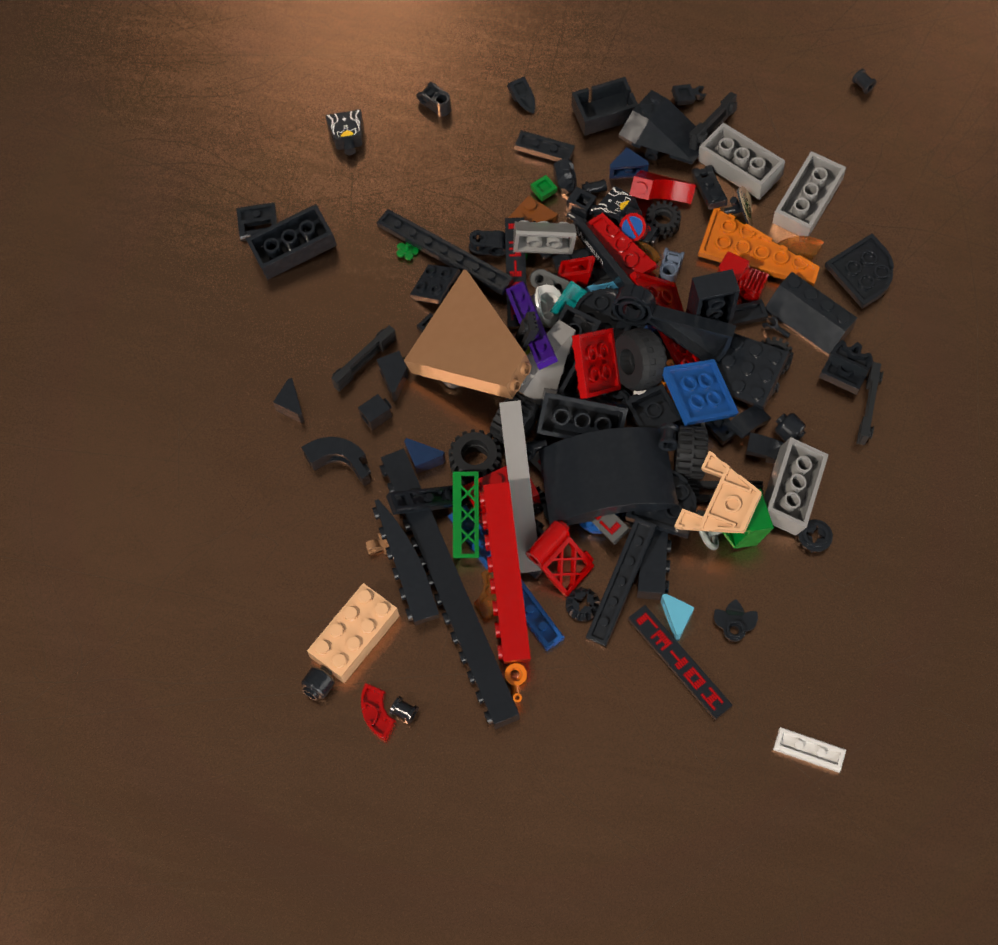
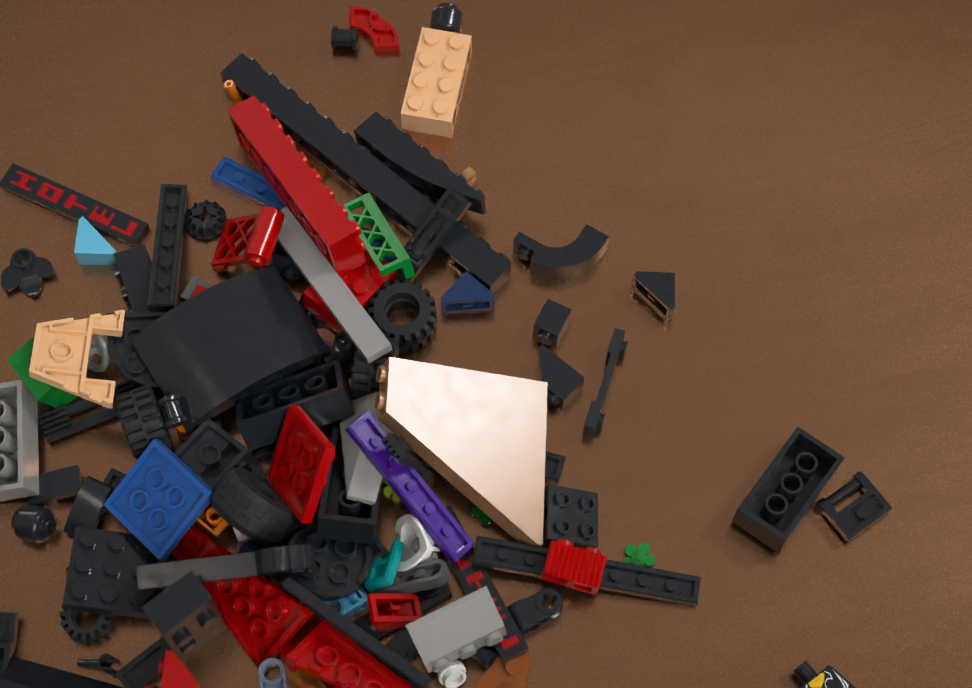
camera: 150 degrees right, 0 degrees up
none -> red brick [540,539,607,595]

